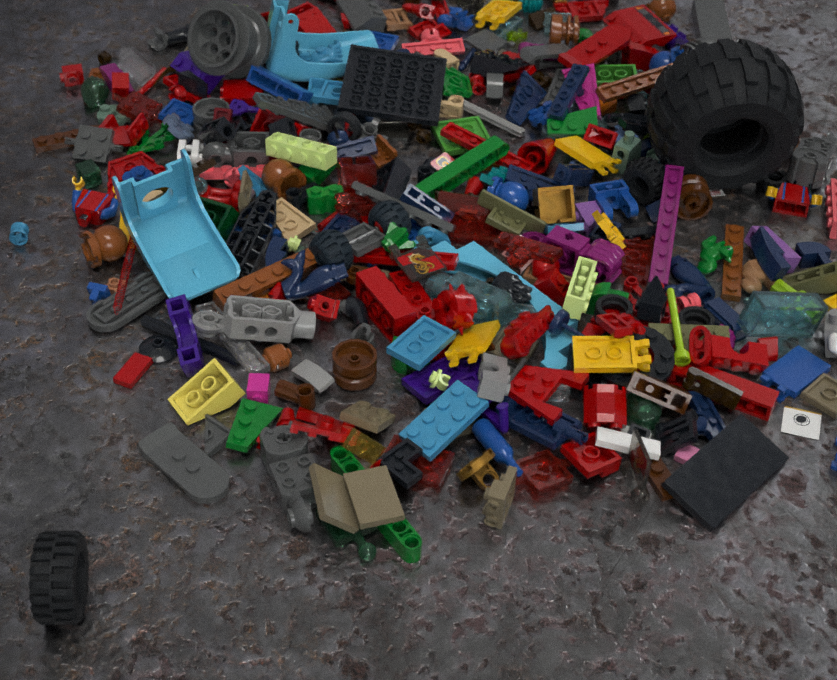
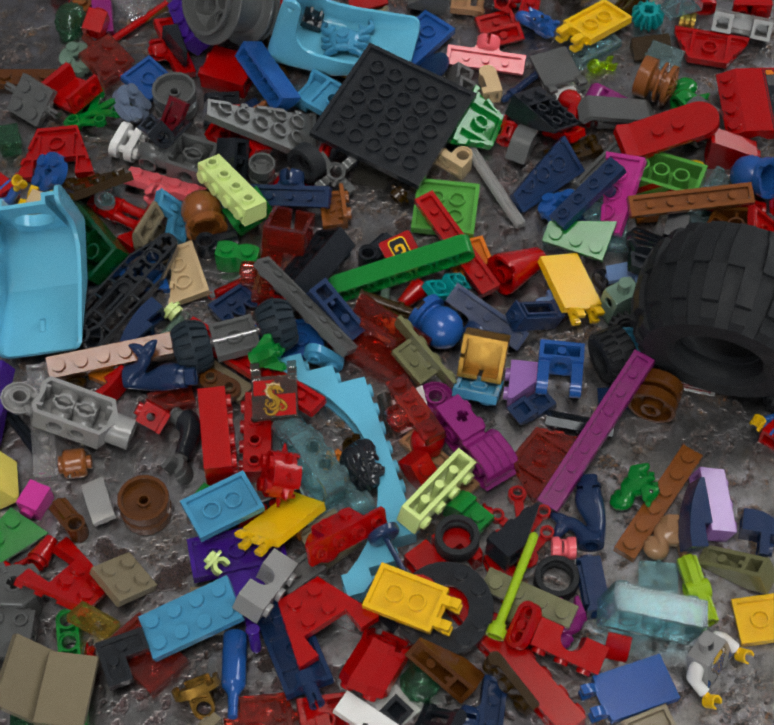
camera: 25 degrees right, 15 degrees up
dark purple piece [229,99,259,117] -> none
red slope [583,123,619,149] -> none
yellow plate [592,210,626,250] -> none
red plate [596,312,646,339] -> none

